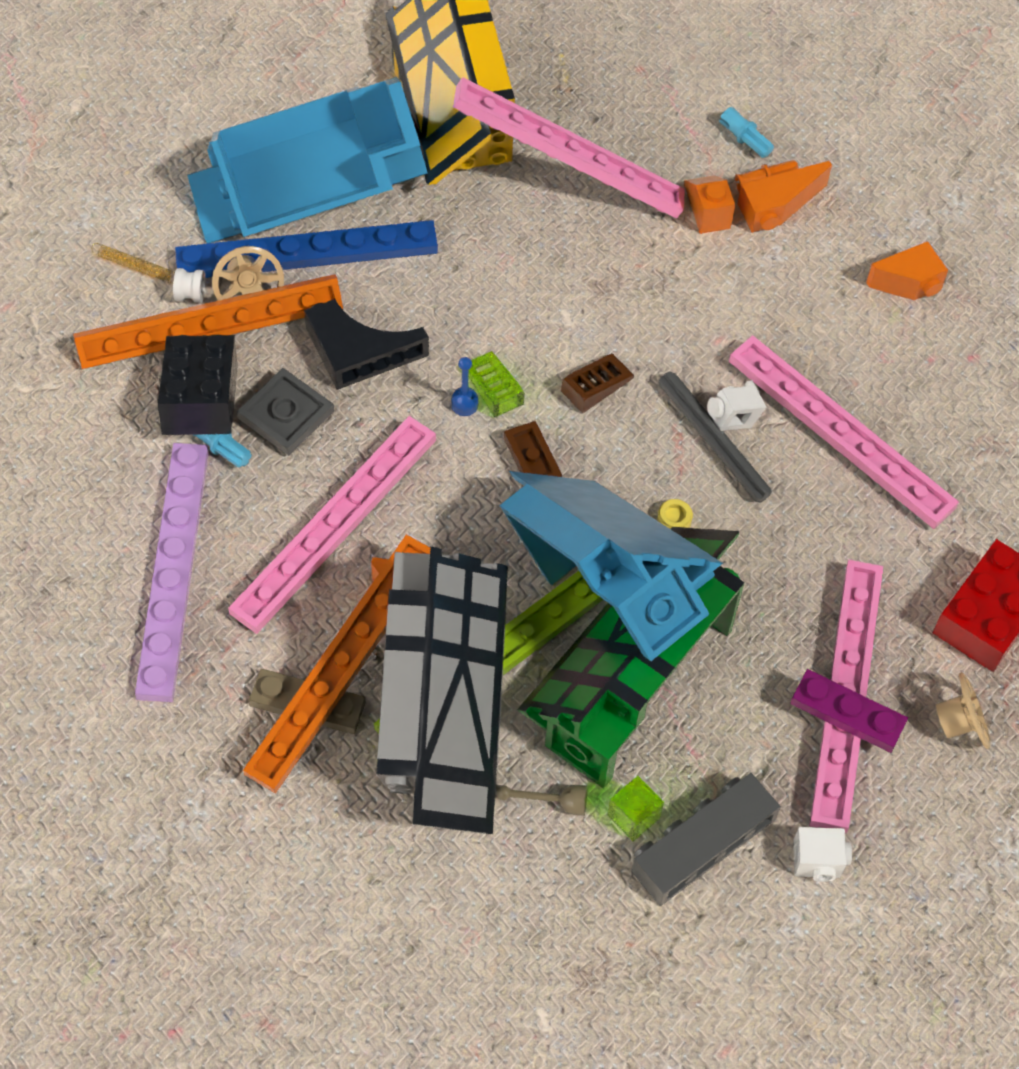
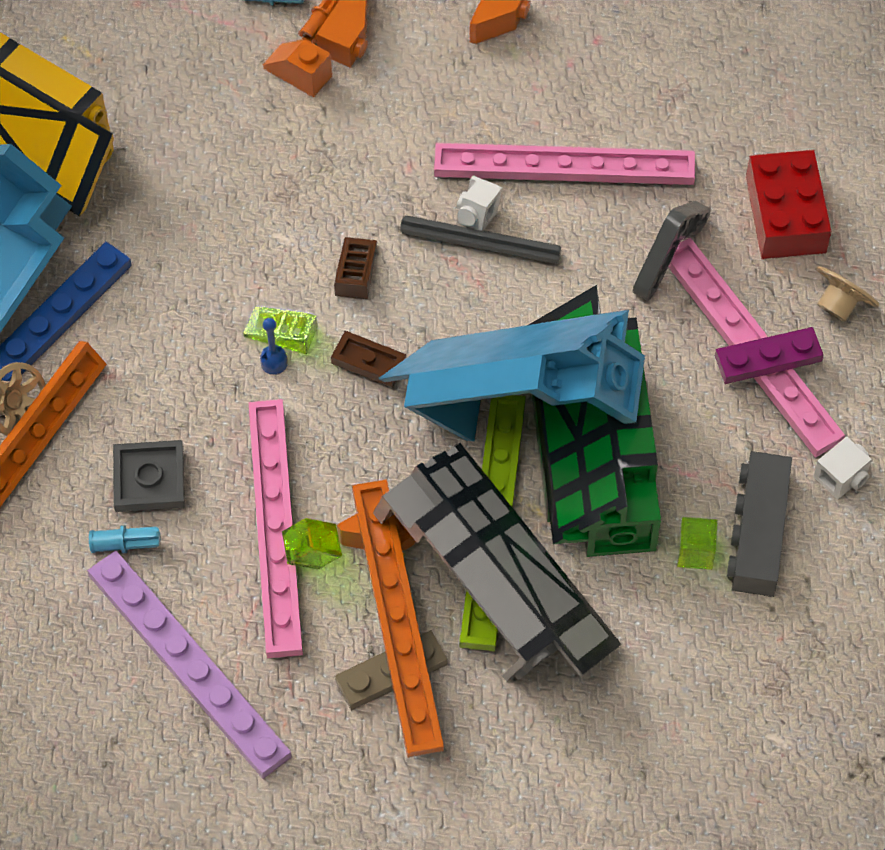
camera: 40 degrees left, 0 degrees up
black brick [158,335,238,435] -> none
black arch [304,299,429,390] -> none
bright pink plate [453,77,685,218] -> none
dark tan hinge [496,785,588,816] -> none
light yellow tile [657,499,693,529] -> none
none -> clear neon green brick [282,518,342,570]
none -> dark grey beam [632,201,711,301]

